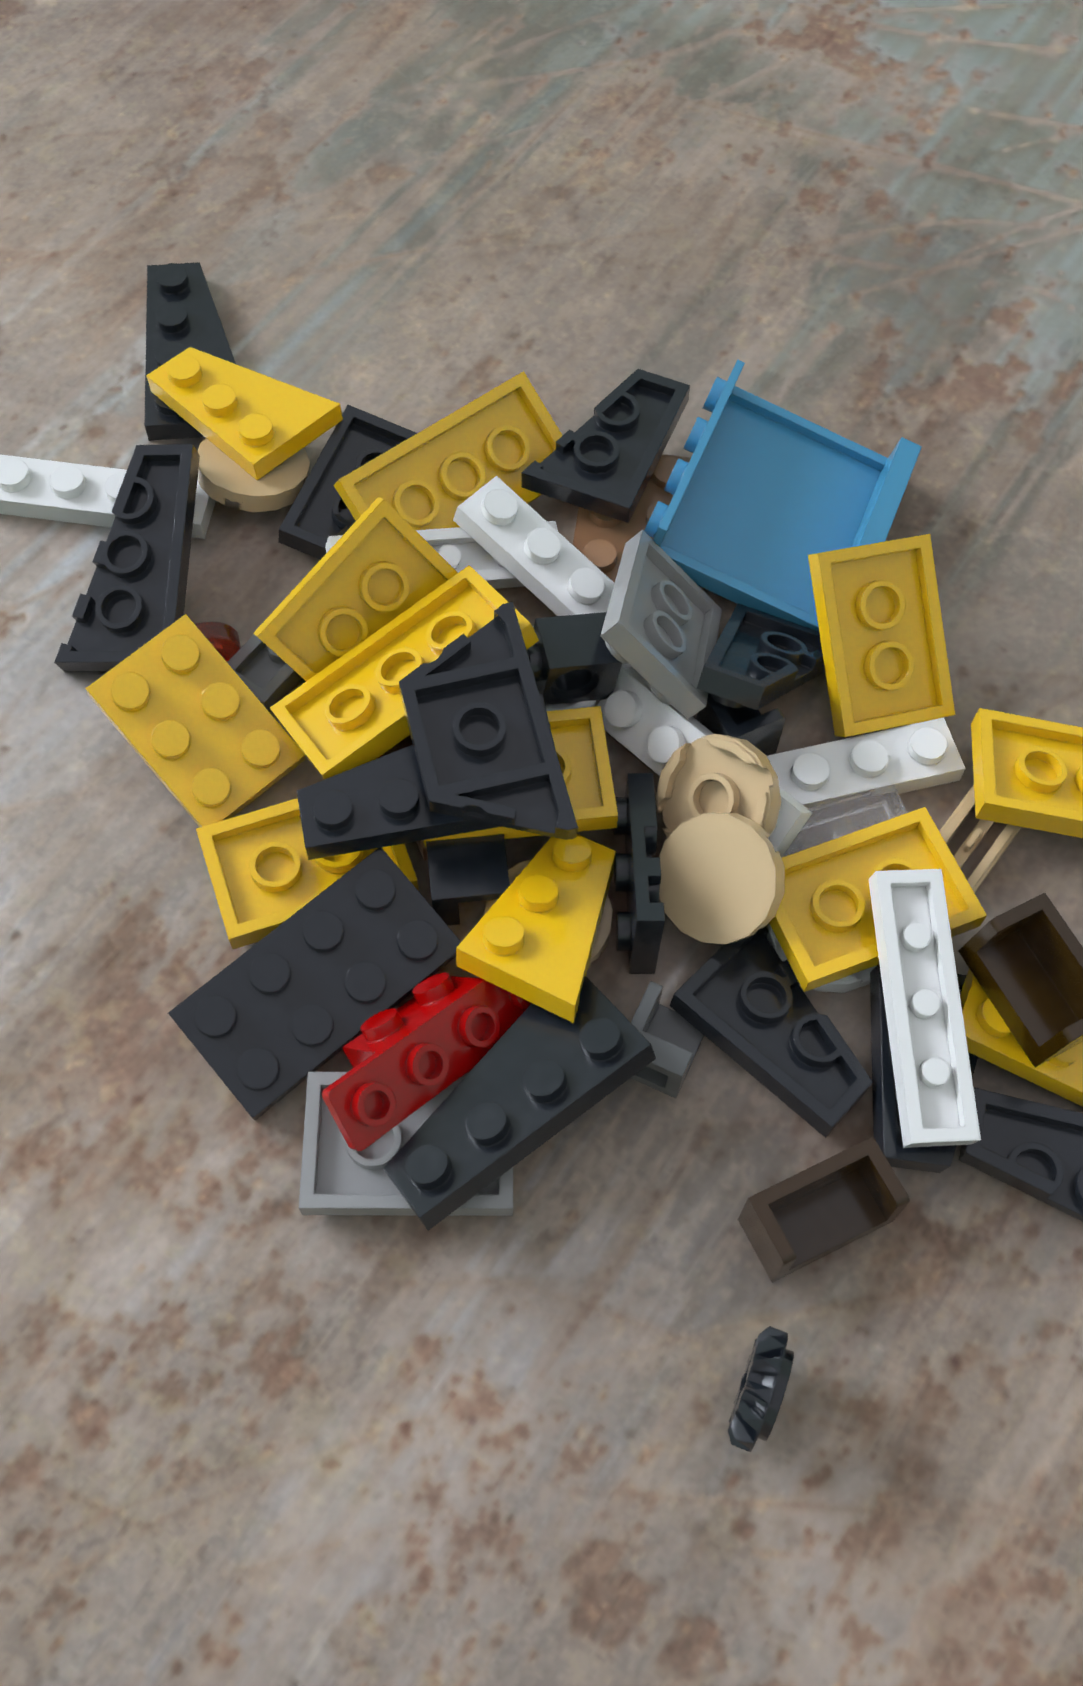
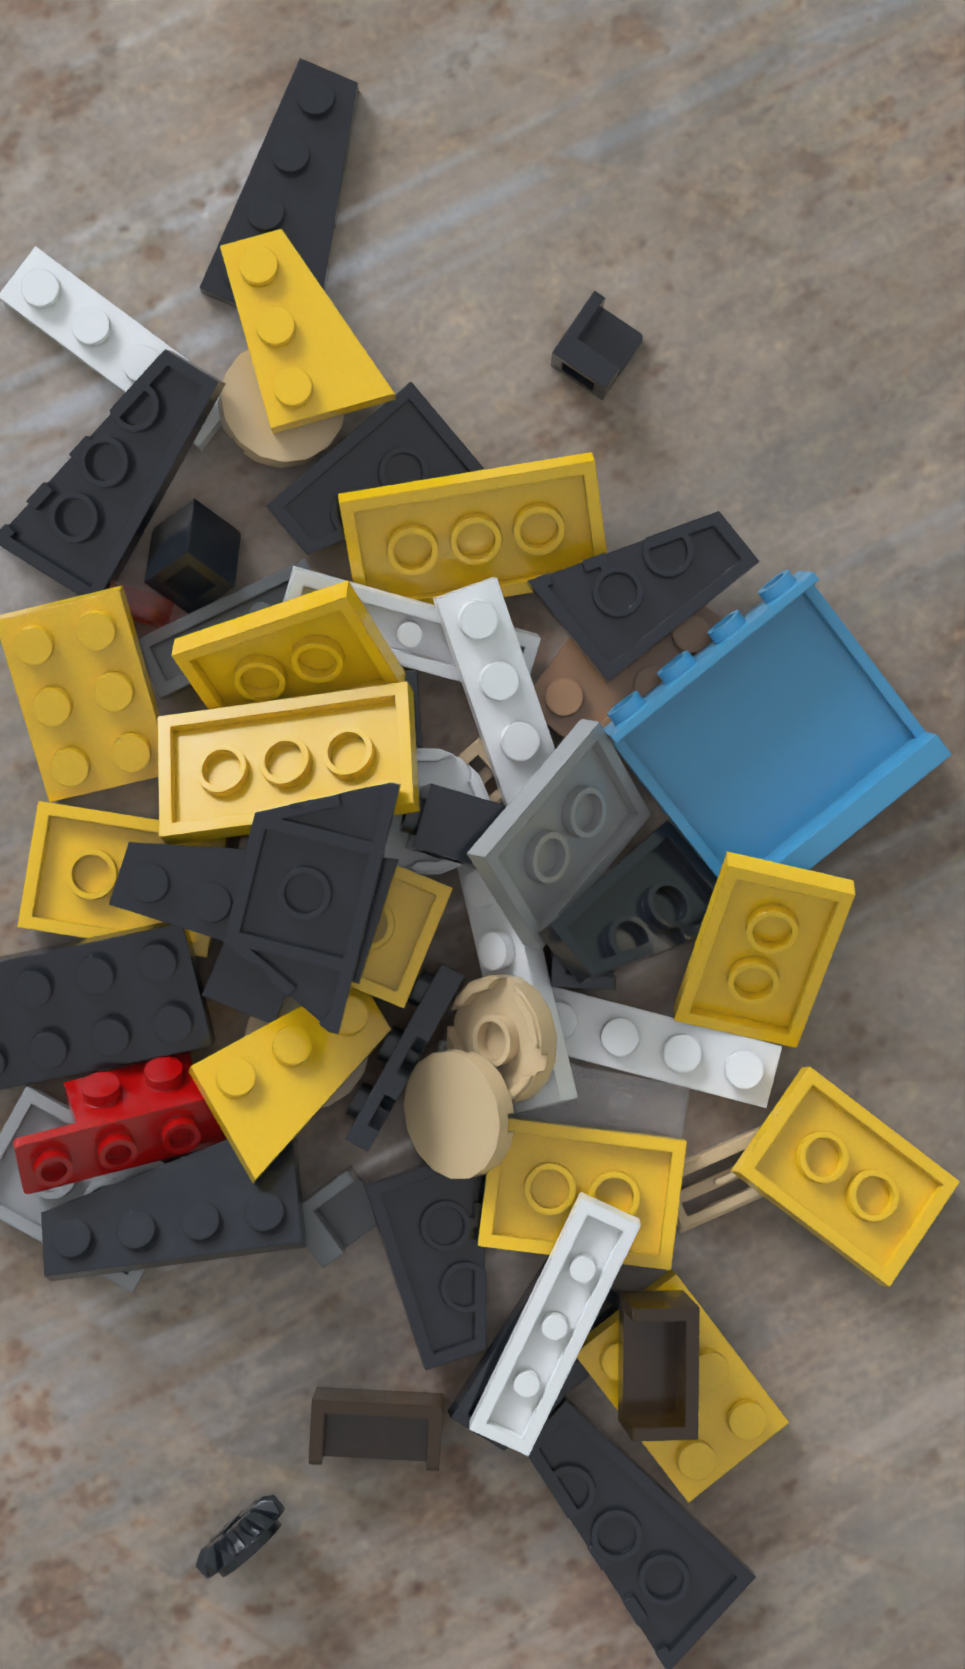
camera: 30 degrees right, 25 degrees up
none -> black panel [144,498,241,614]
none -> black panel [551,291,643,401]

